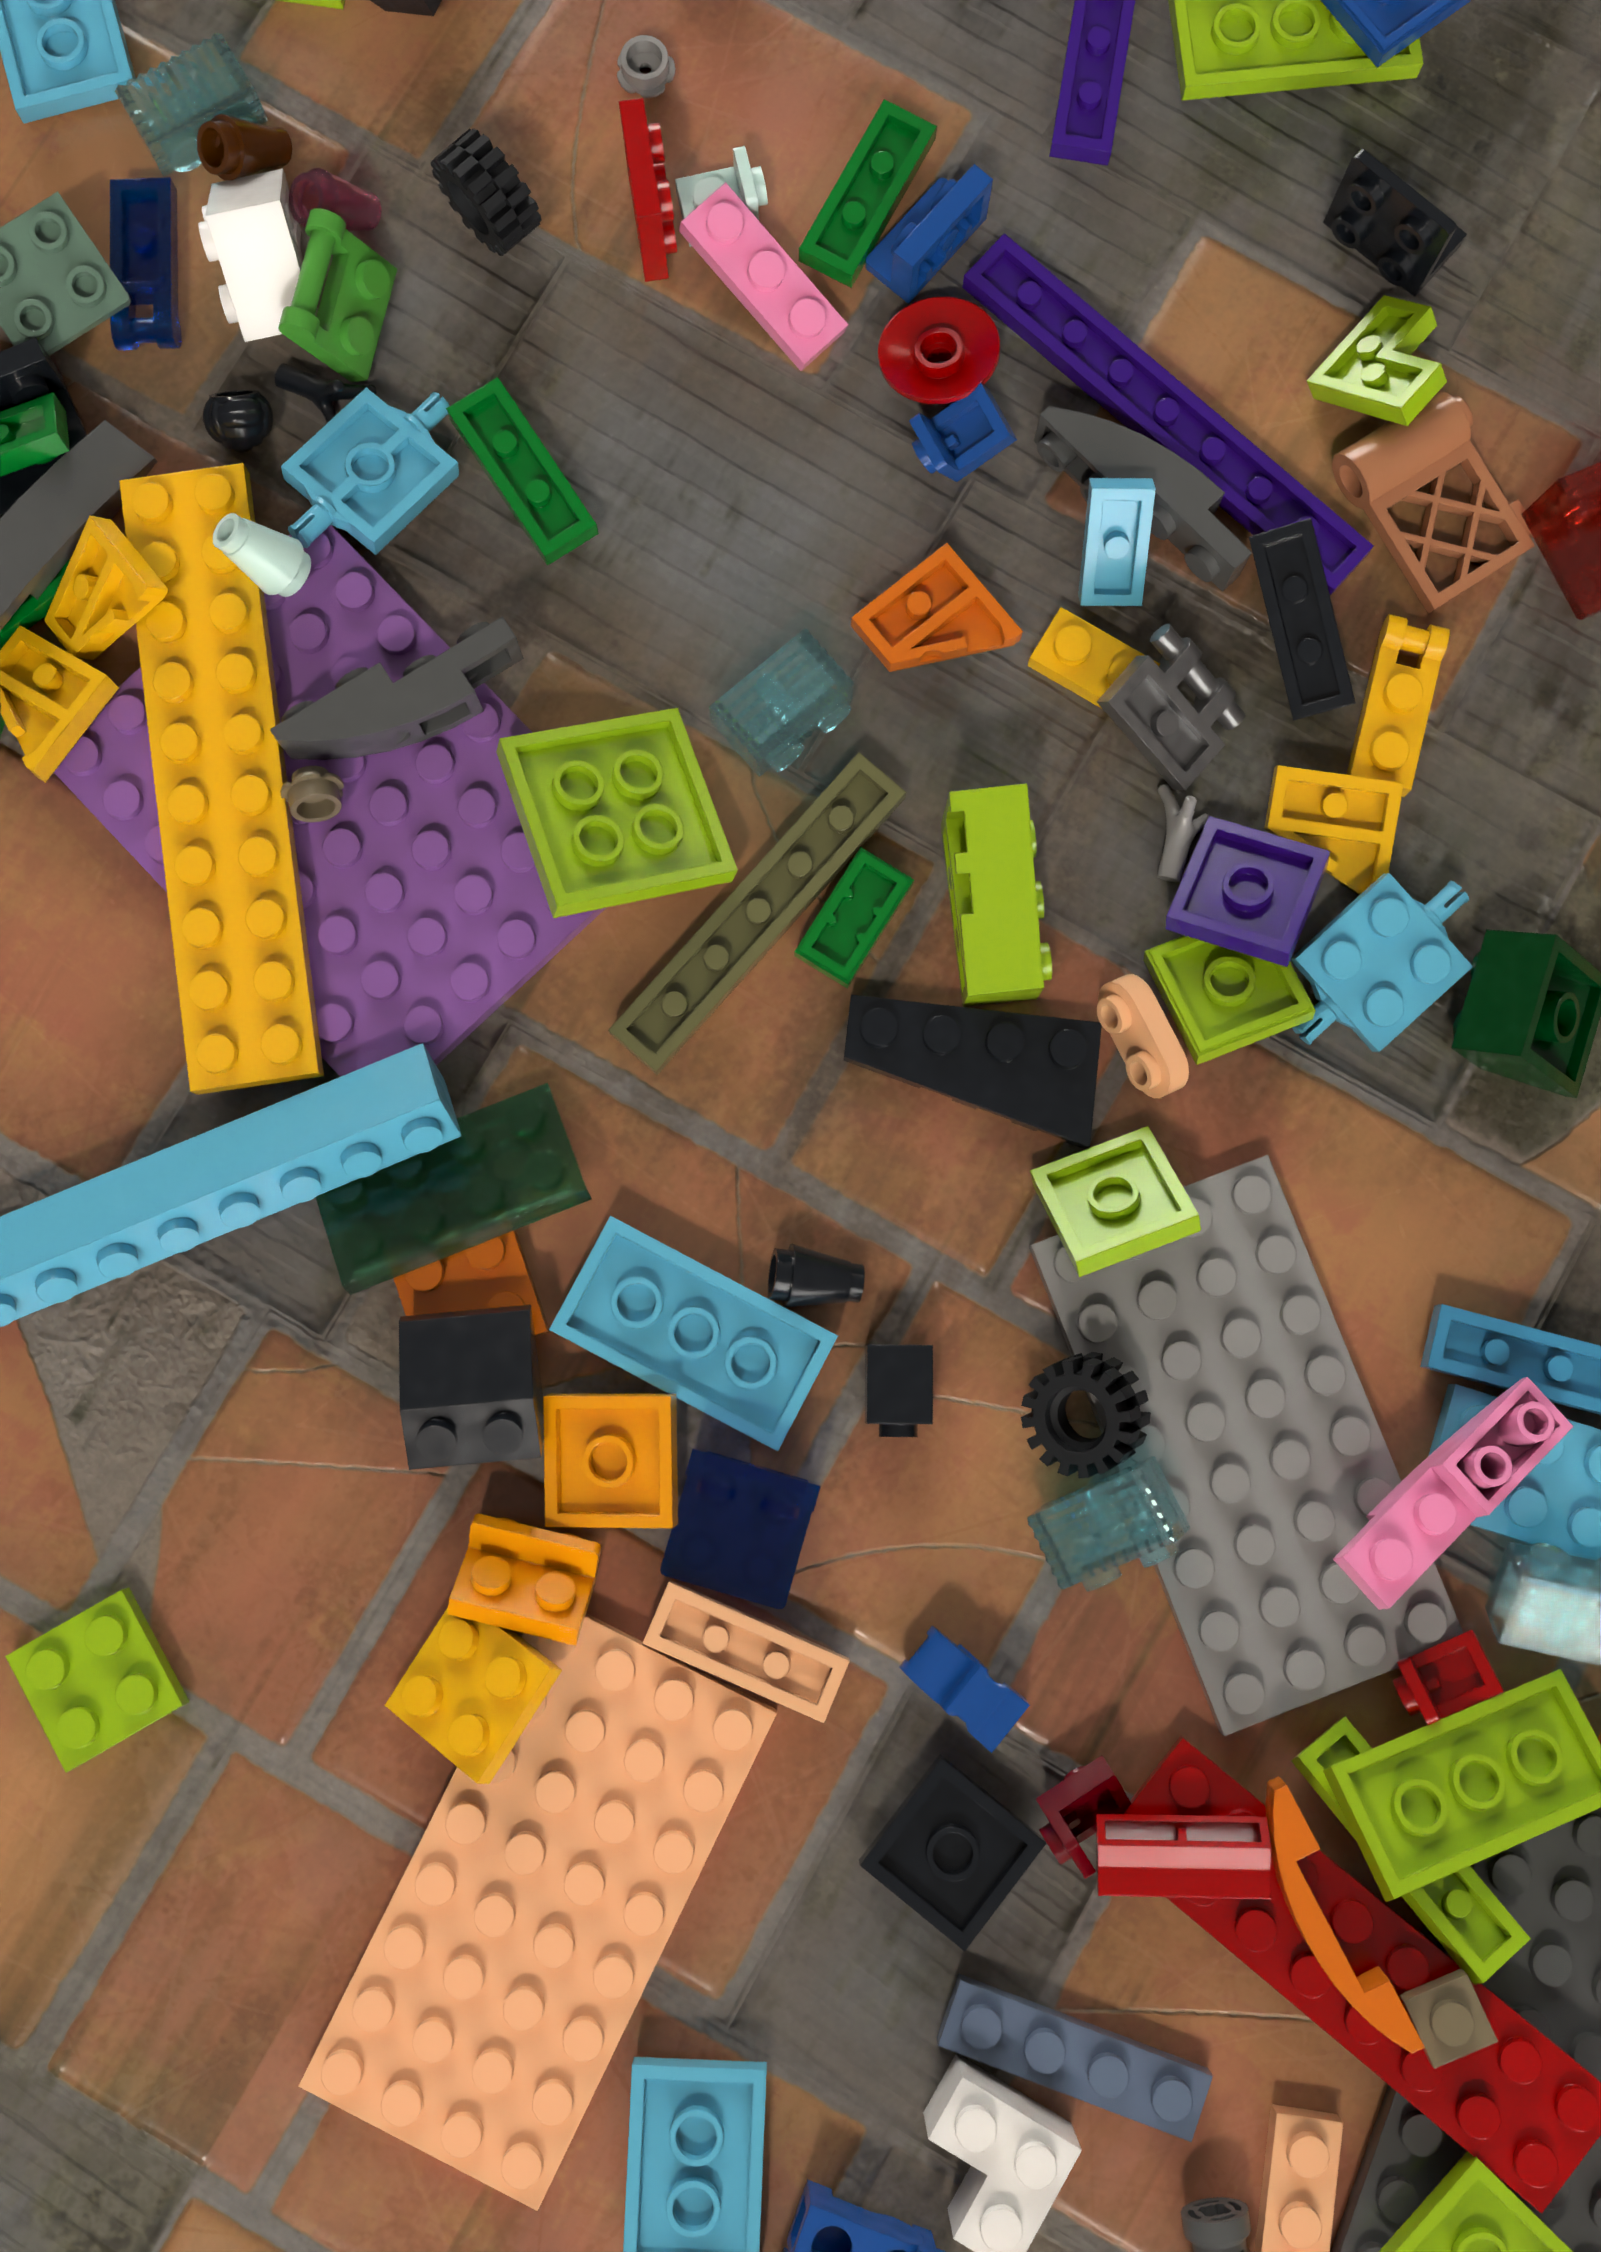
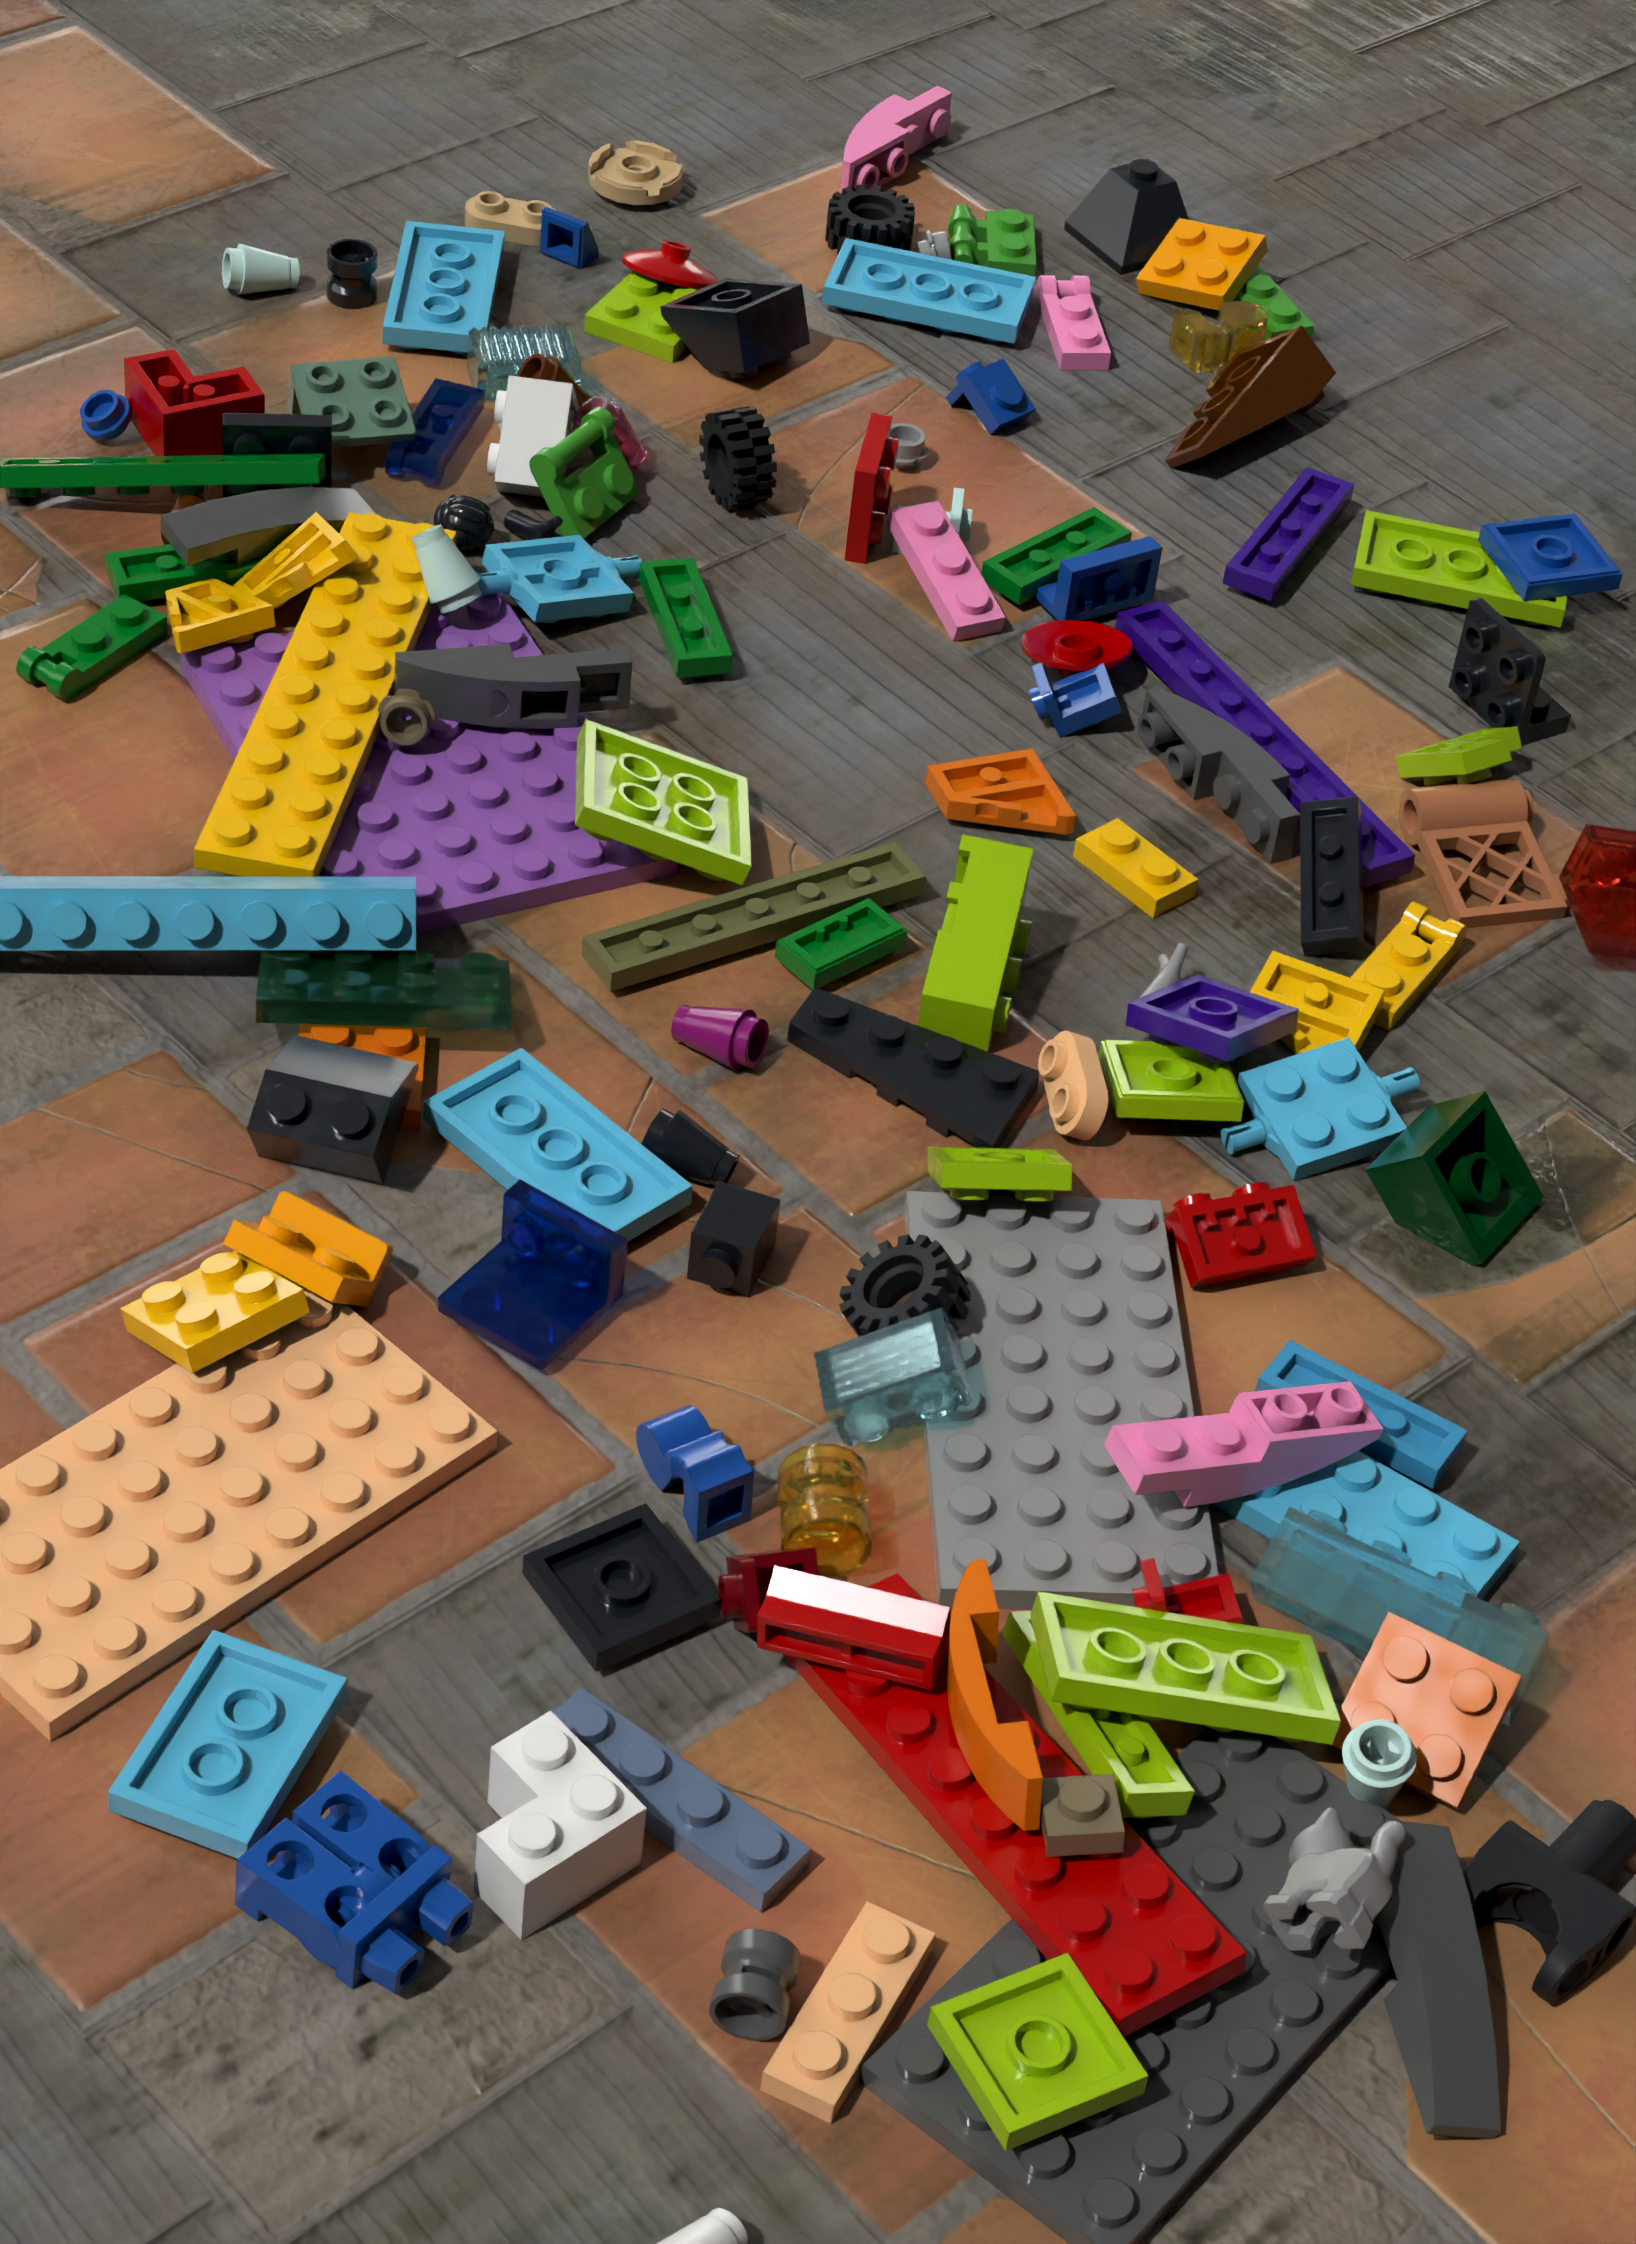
camera: 15 degrees right, 40 degrees down
light orange plate [543,1393,678,1528] -> none
light nougat plate [642,1580,850,1723] -> none
clear light blue brick [709,628,854,777] -> none
medium azure plate [1078,478,1156,606] -> none
flat silver plate [1097,624,1245,790] -> none
none -> magenta cone [671,1005,769,1070]
none -> clear yellow wheel [777,1443,872,1578]
none -> red bracket [1163,1182,1317,1288]

